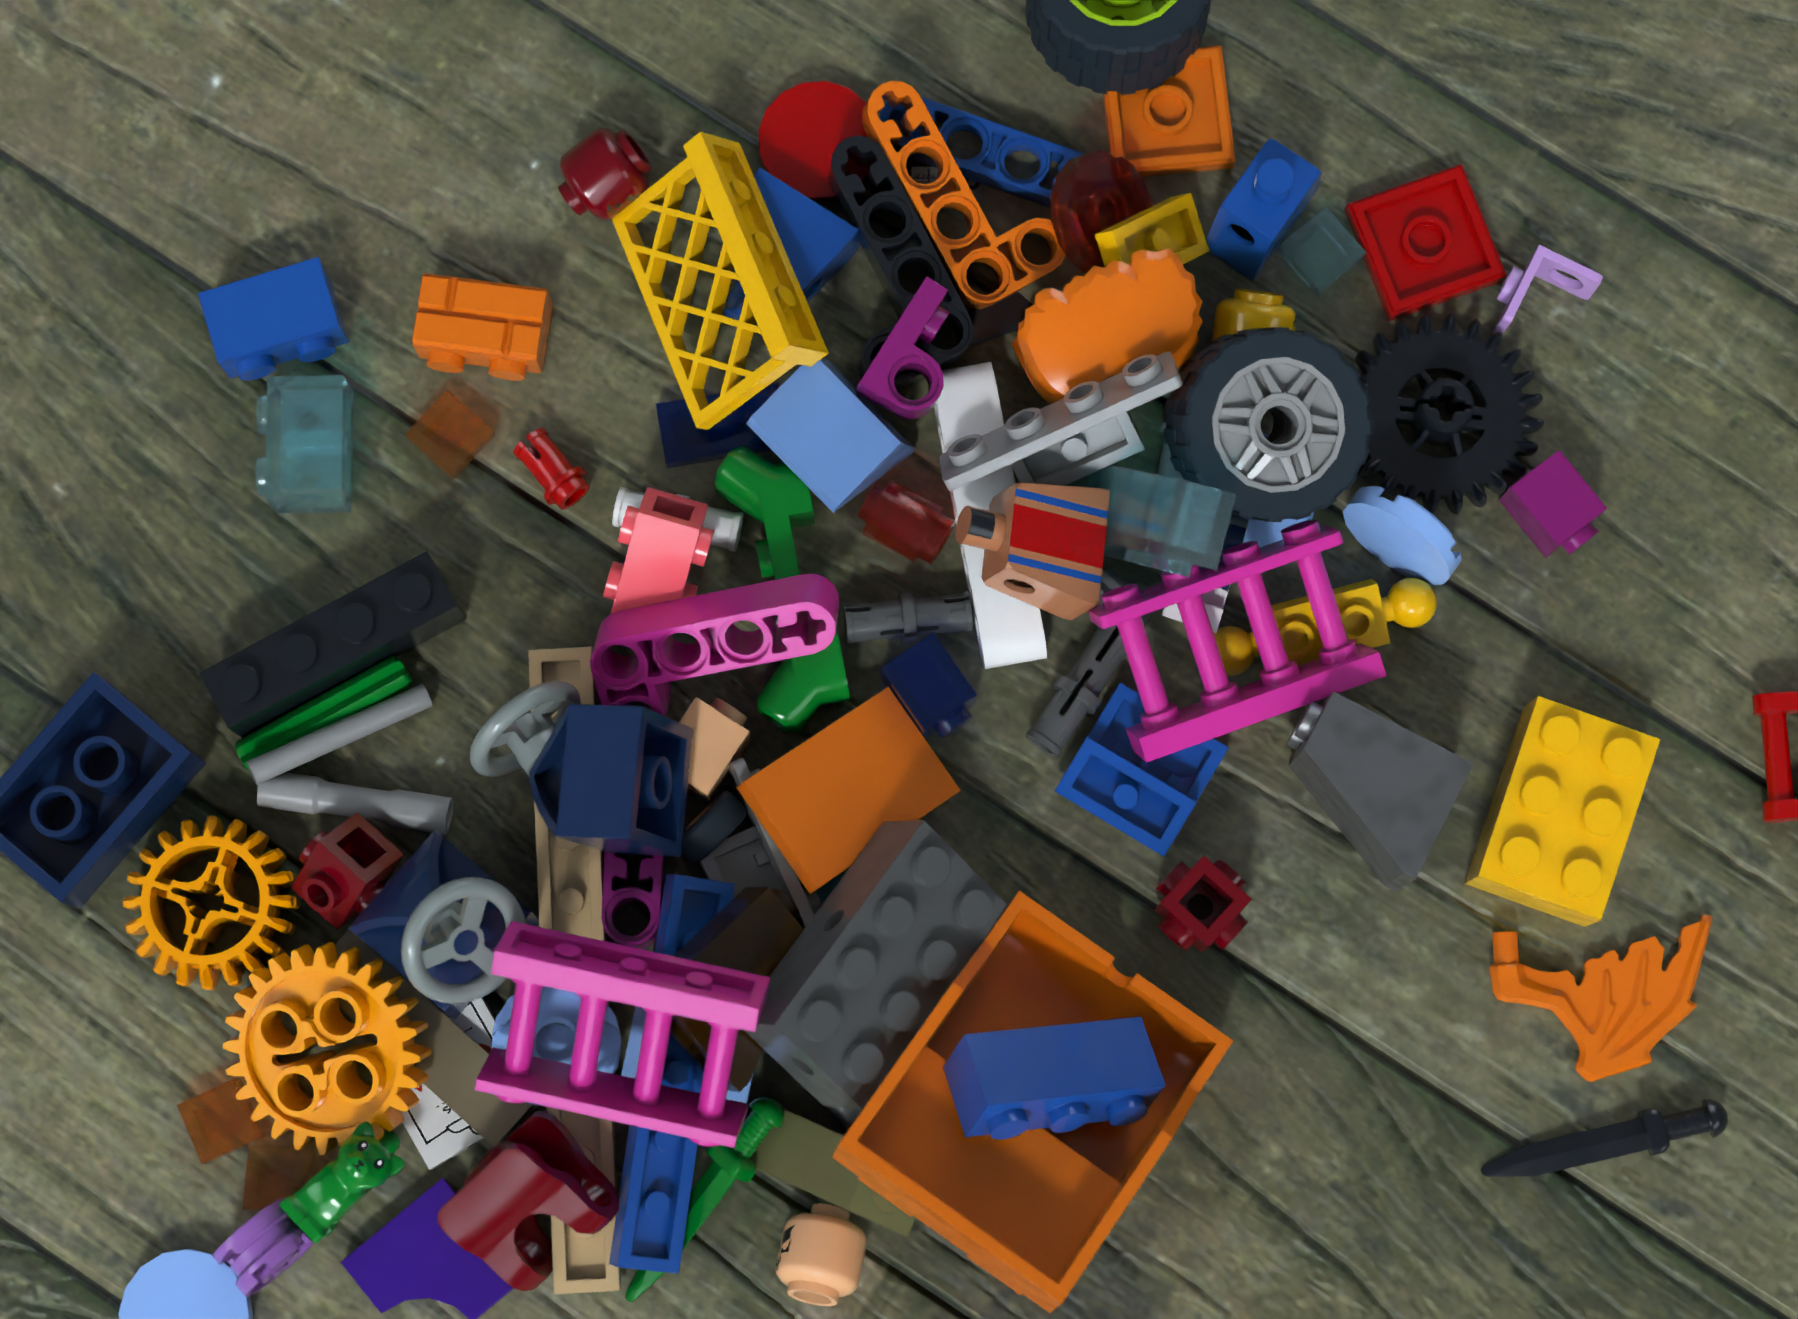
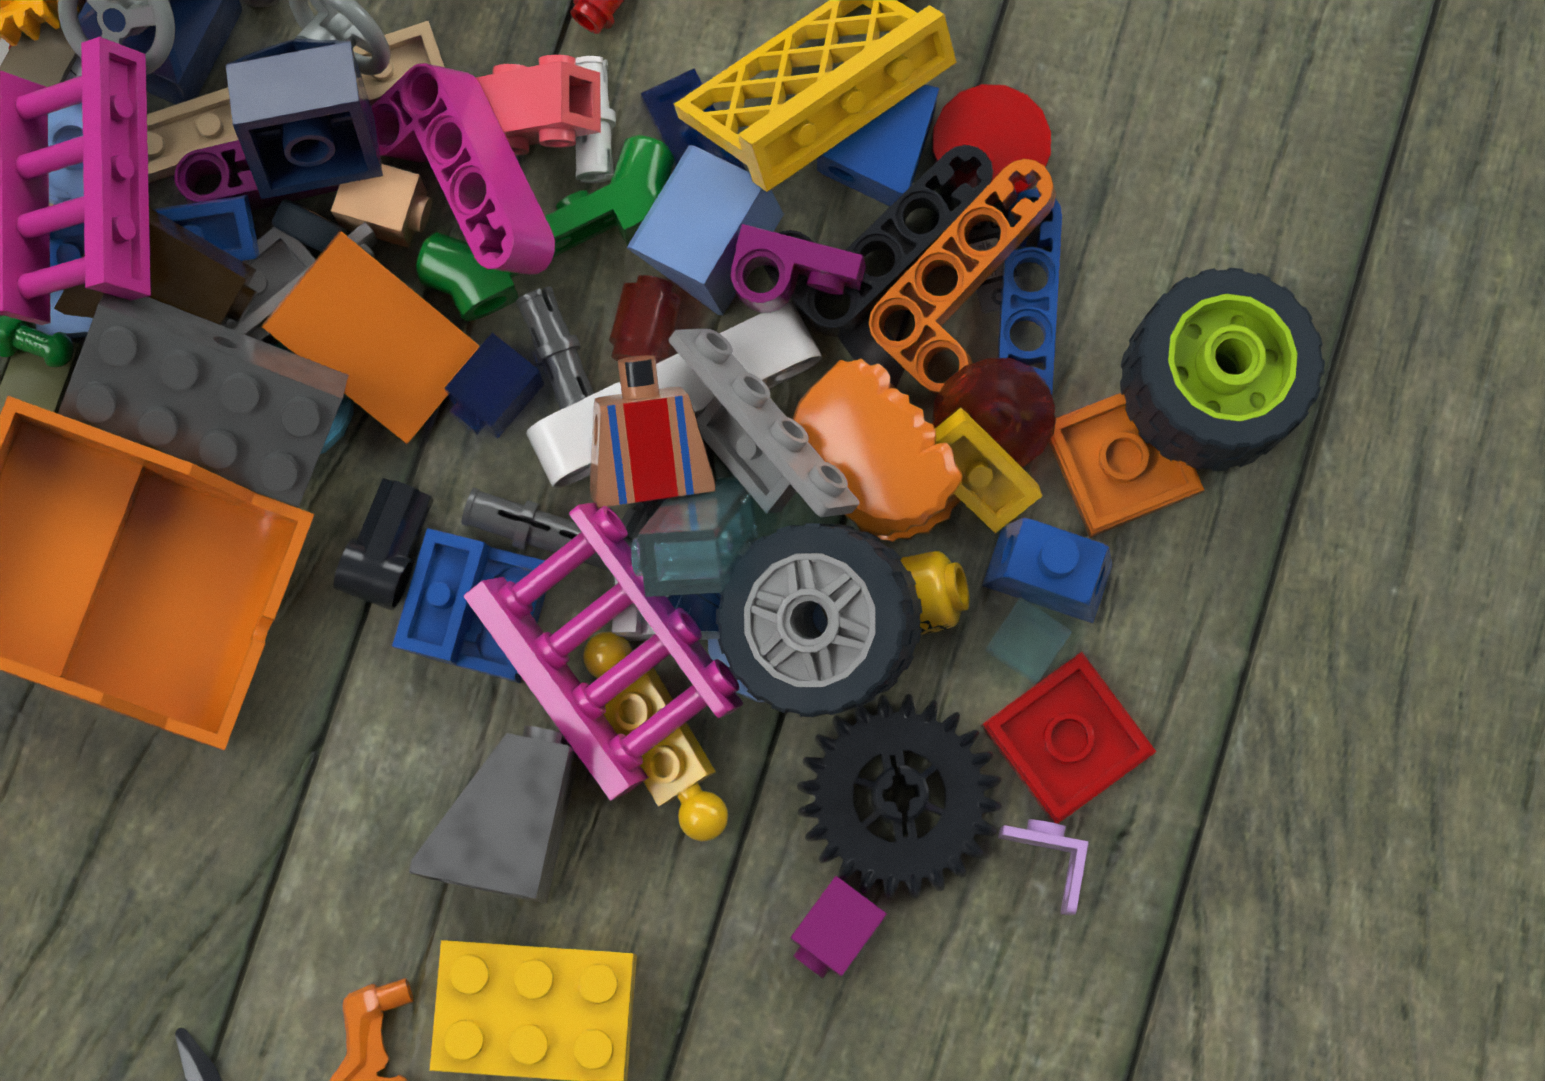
camera: 75 degrees right, 0 degrees up
blue brick [943,1017,1166,1140] -> none
dark red brick [1154,856,1252,953] -> none
light blue tile [1343,486,1462,585] -> none
none -> black piece [333,478,434,611]

